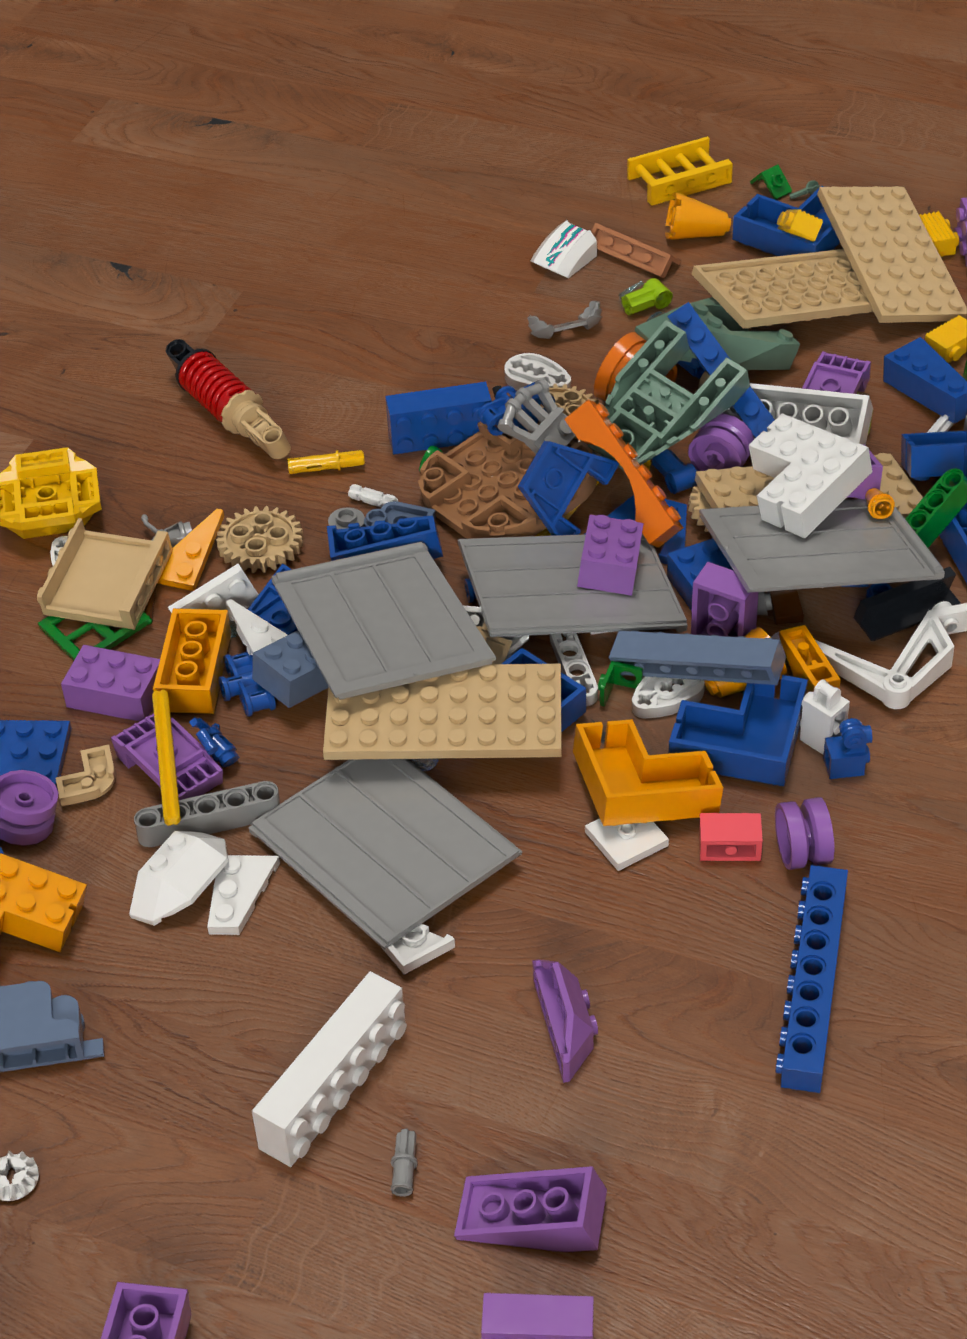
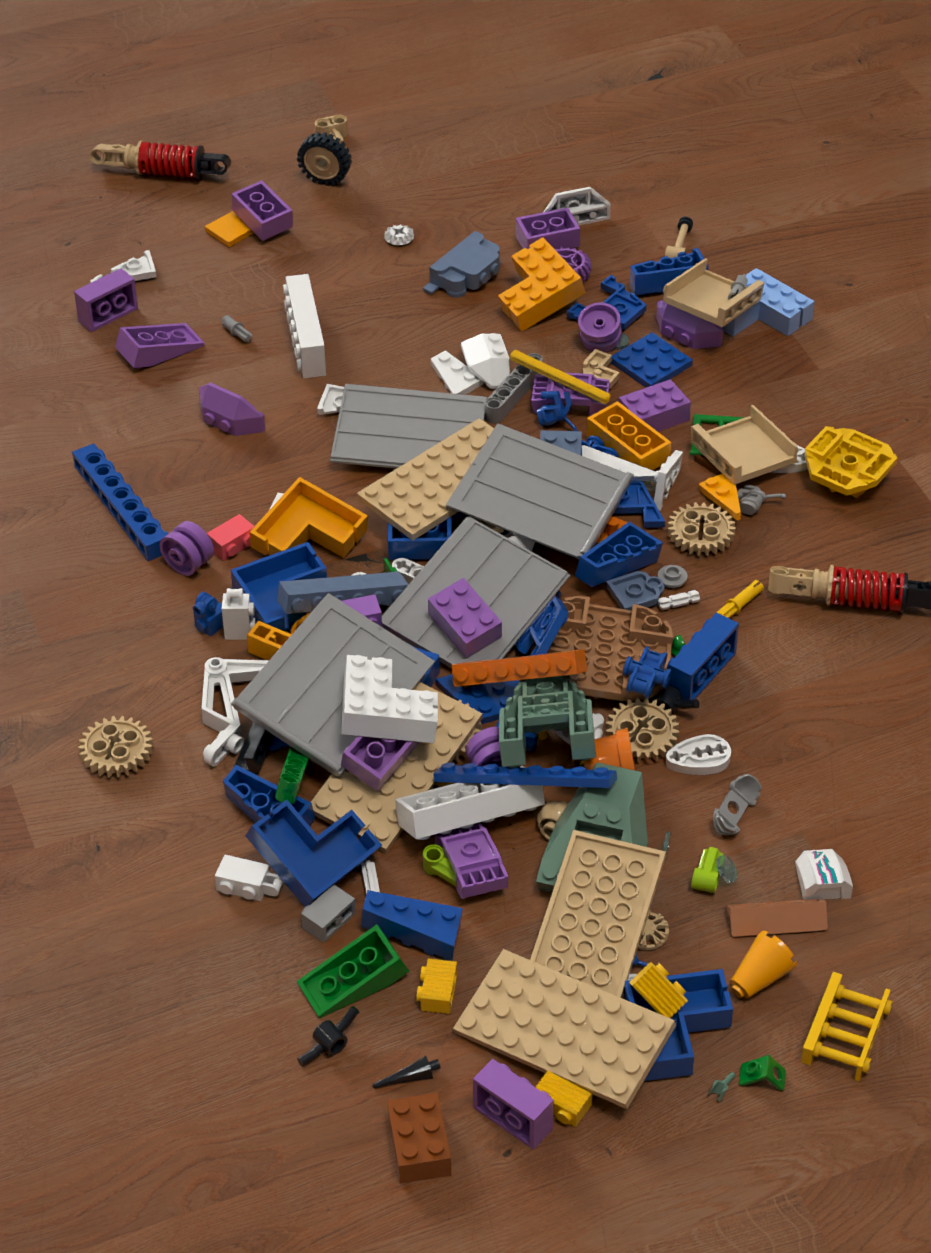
camera: 135 degrees right, 0 degrees up
light grey plate [497,379,575,454] -> none
light orange cone [865,488,895,519] -> none

